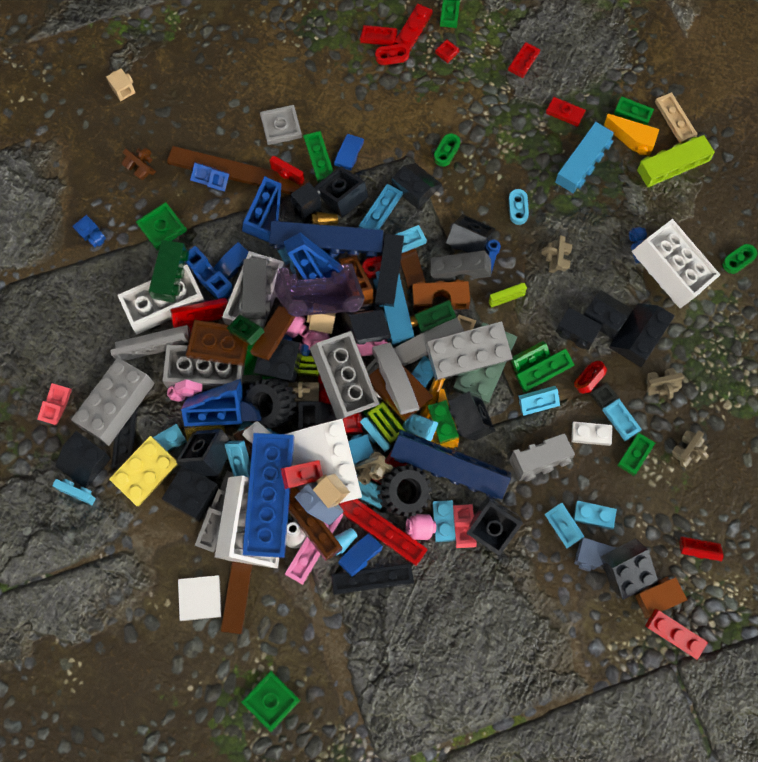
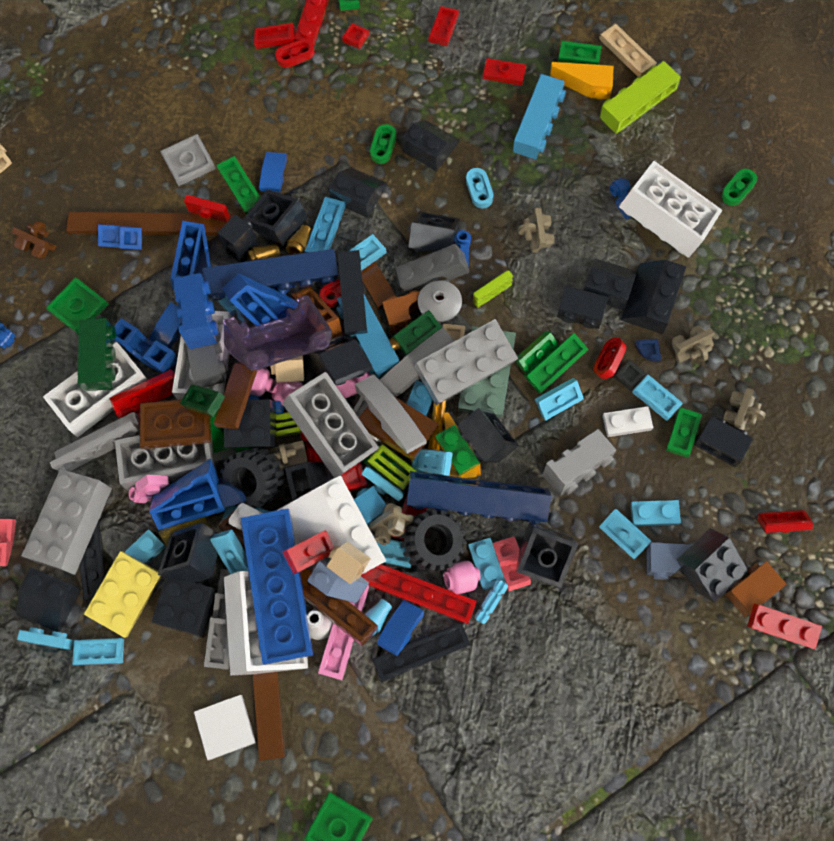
camera: 10 degrees left, 0 degrees up
none -> medium azure plate [72,638,124,665]
none -> blue wedge [173,273,219,349]
none -> pearl gold cone [286,225,312,255]
none -> black slope [402,120,459,172]
none -> light grey dish [418,281,462,322]
none -> medium azure axle [474,579,508,624]
none -> dark blue tile [635,339,661,362]
none -> black brick [694,416,754,468]

